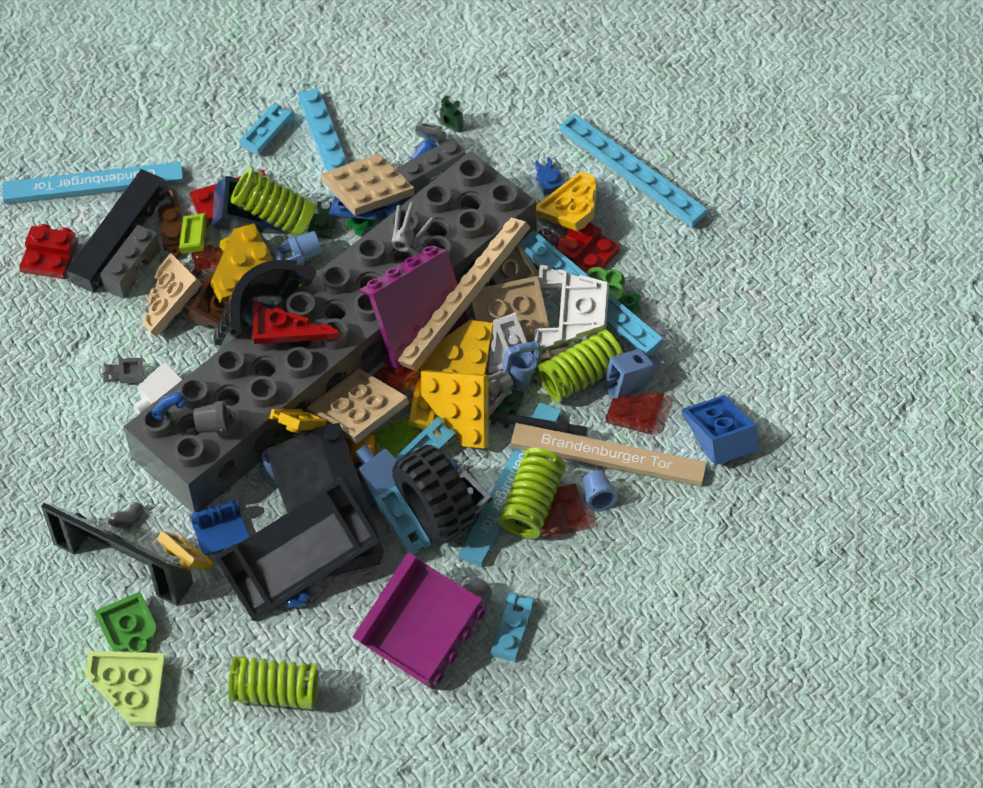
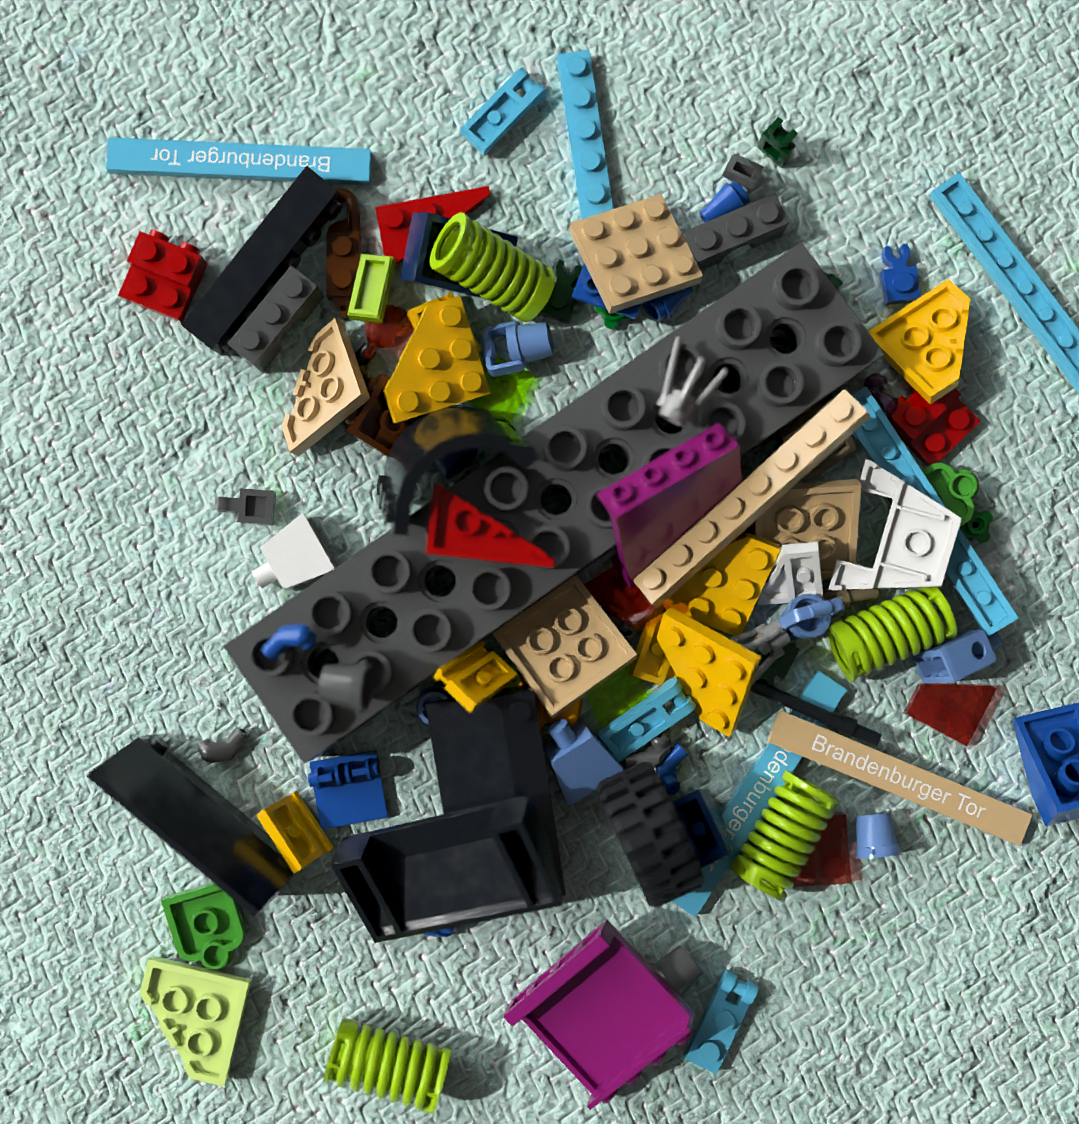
camera: 10 degrees right, 30 degrees up
medium azure plate [374,485,431,555] -> none

